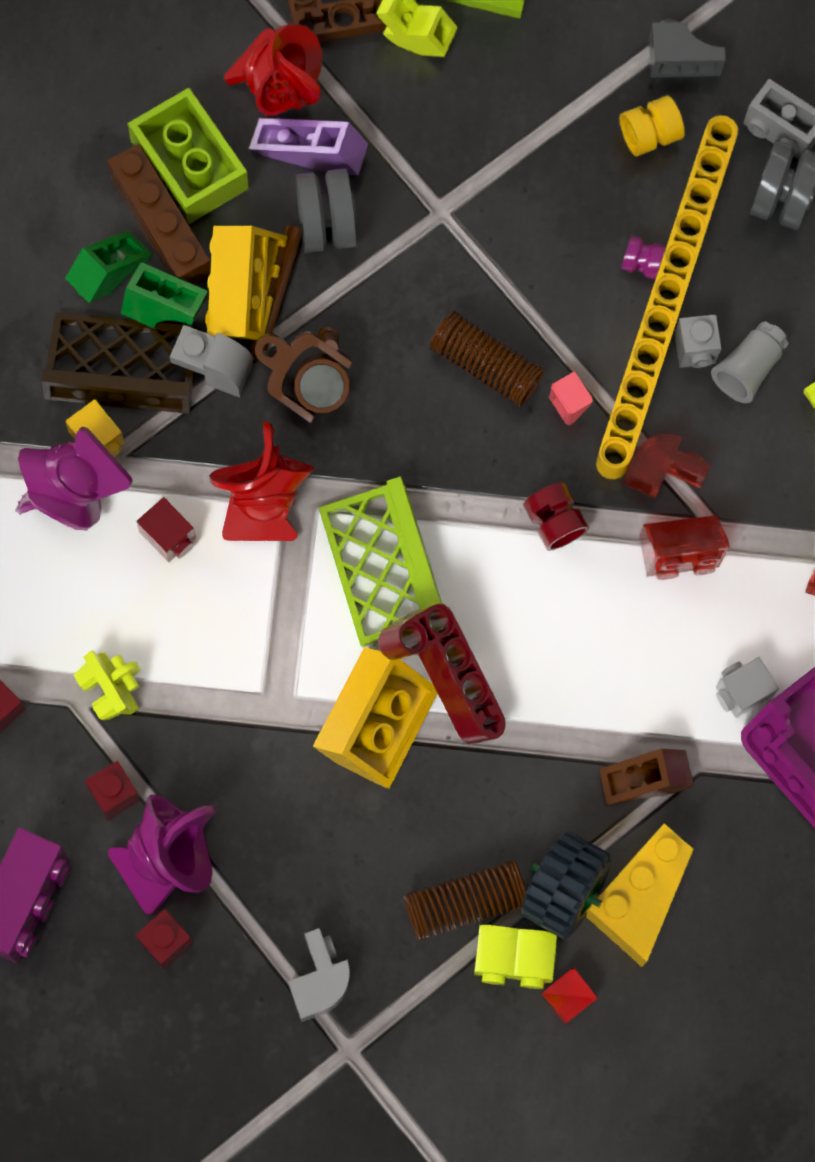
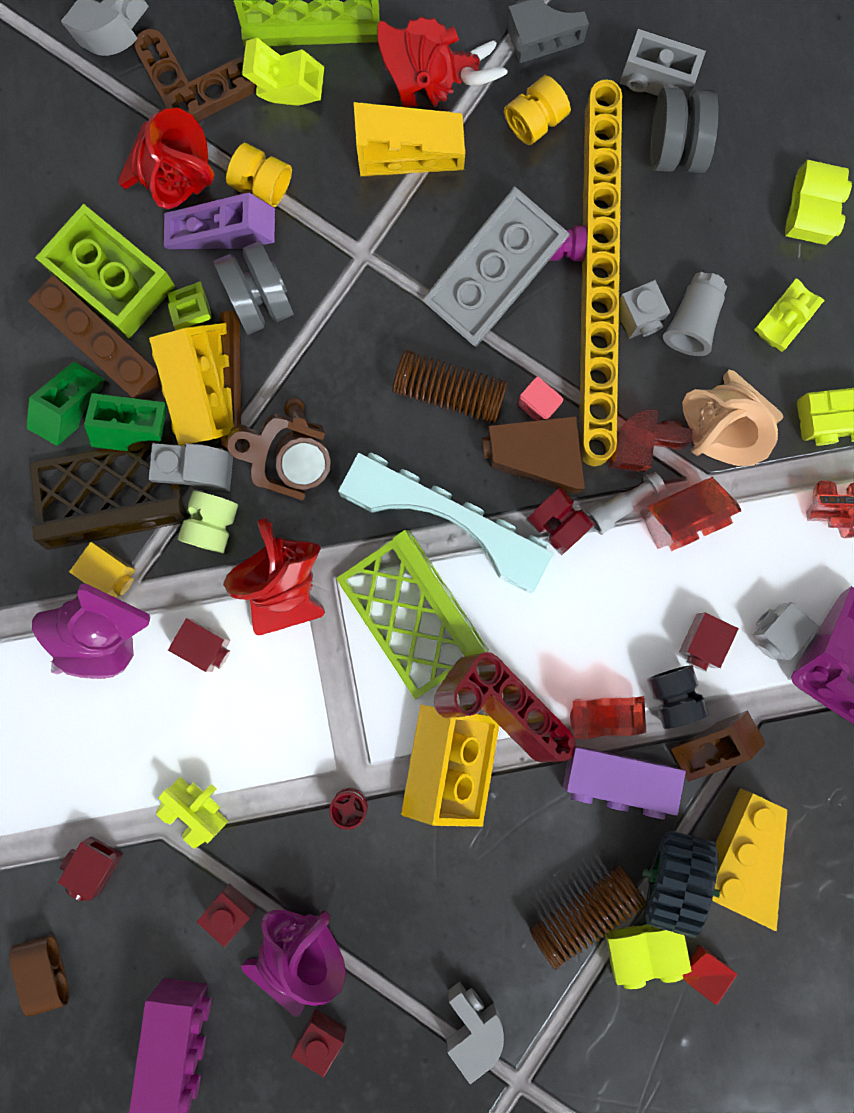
camera: 15 degrees left, 10 degrees up
none -> lime slope [167,281,211,330]
none -> yellowish green wheel [177,491,238,553]
none -> yellow wheel [226,142,292,208]
none -> dark red wheel [329,787,368,830]
none -> light aqua arch [338,453,554,594]
none -> yellow wedge [354,102,465,176]
none -> red helmet [376,16,507,108]
none -> light grey tile [422,187,570,347]
none -> reddish brown slope [482,417,585,494]
none -> medium lavender brick [562,746,686,819]
none -> clear red brick [570,696,646,739]
none -> light grey piece [586,472,666,535]
none -> black wheel [647,665,709,729]
none -> dark red brick [679,612,739,672]
none -> light nougat helmet [682,370,783,466]

